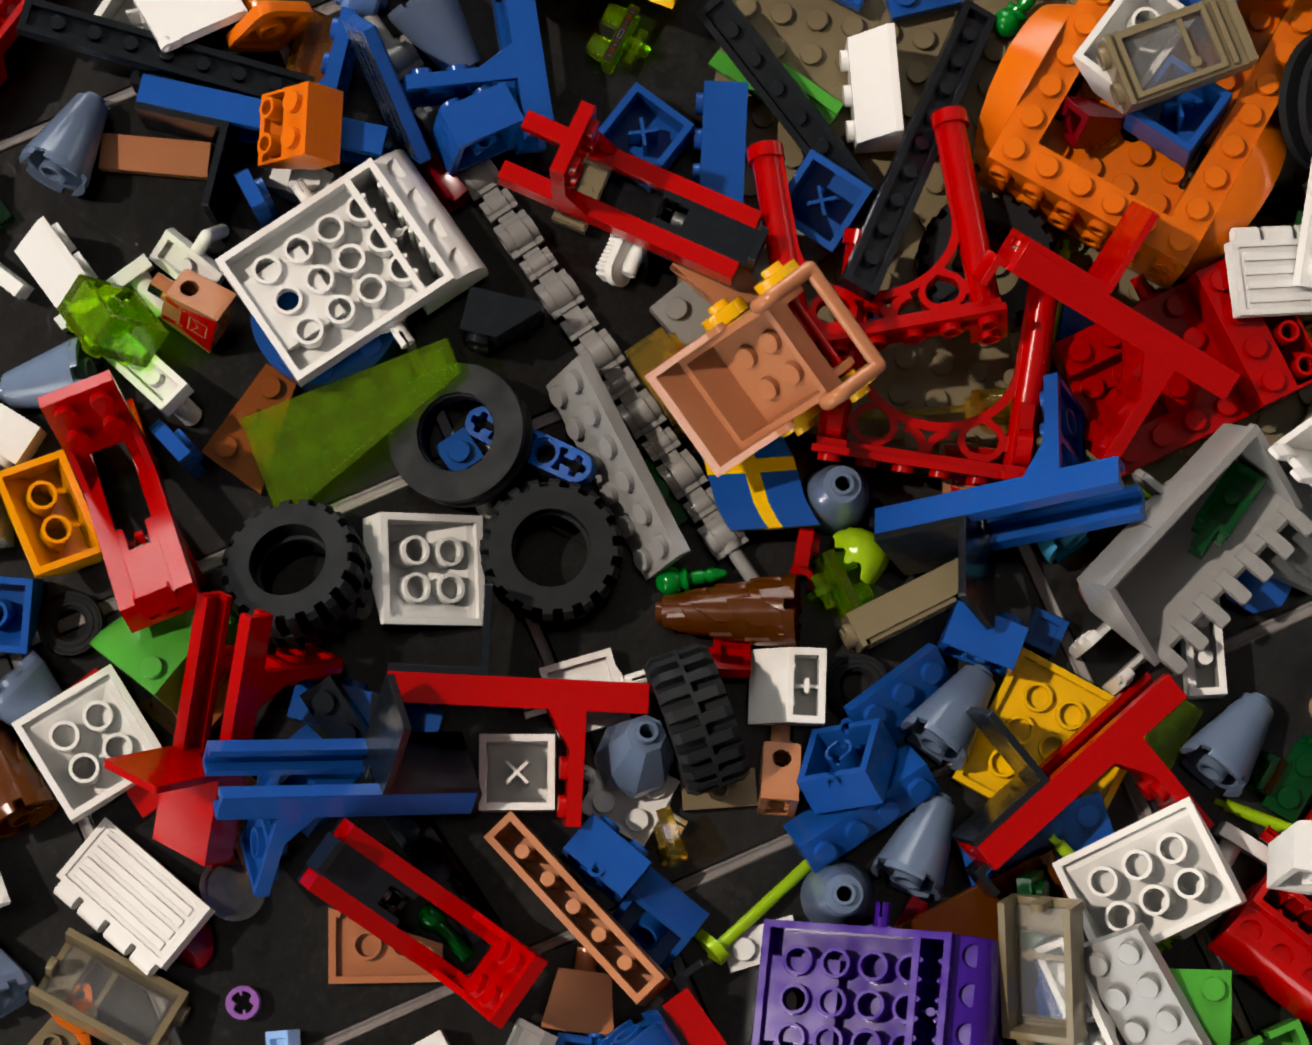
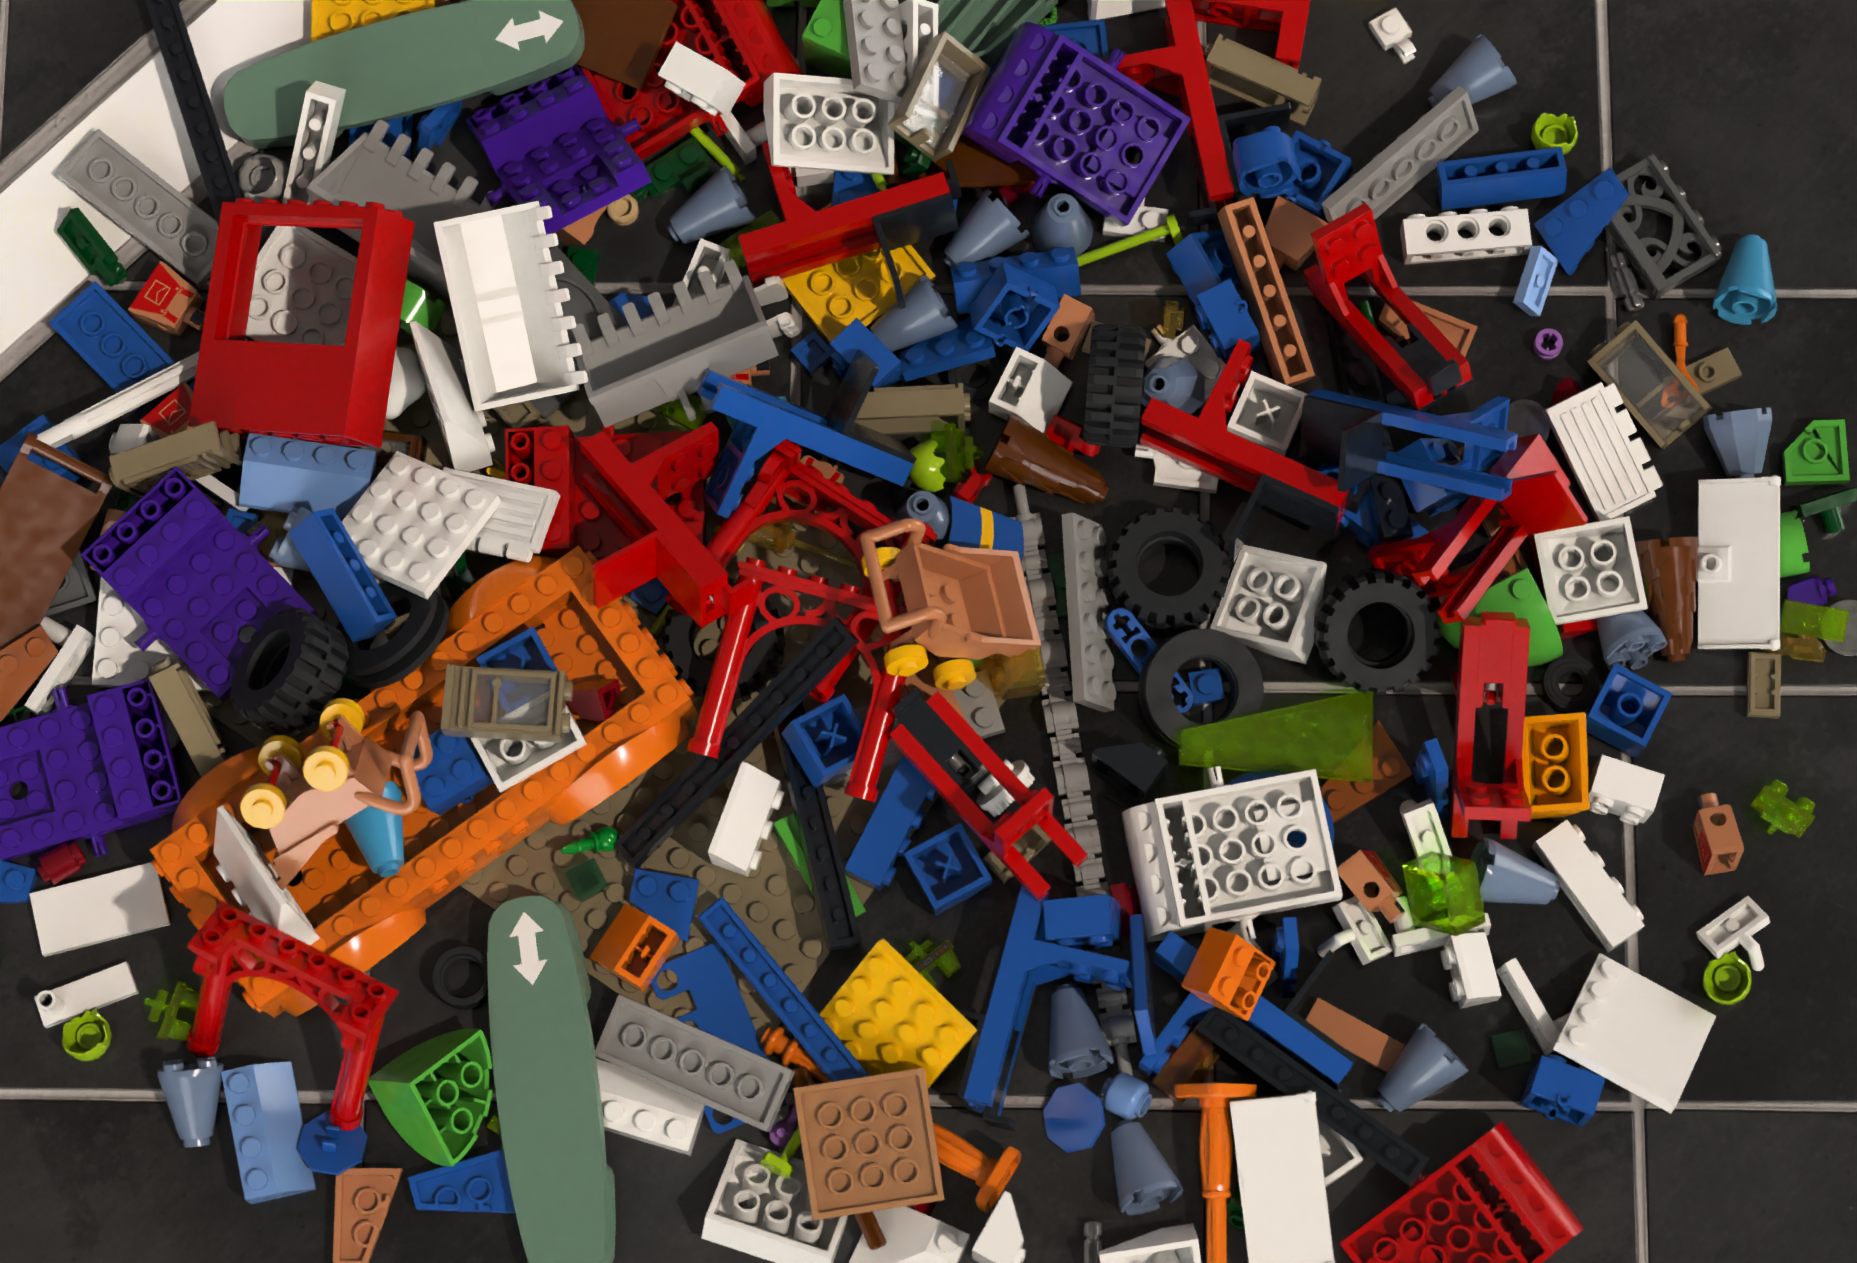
camera: 150 degrees left, 5 degrees down
green bar [656,566,728,594] -> none
dark green hinge [1188,459,1268,560] -> none

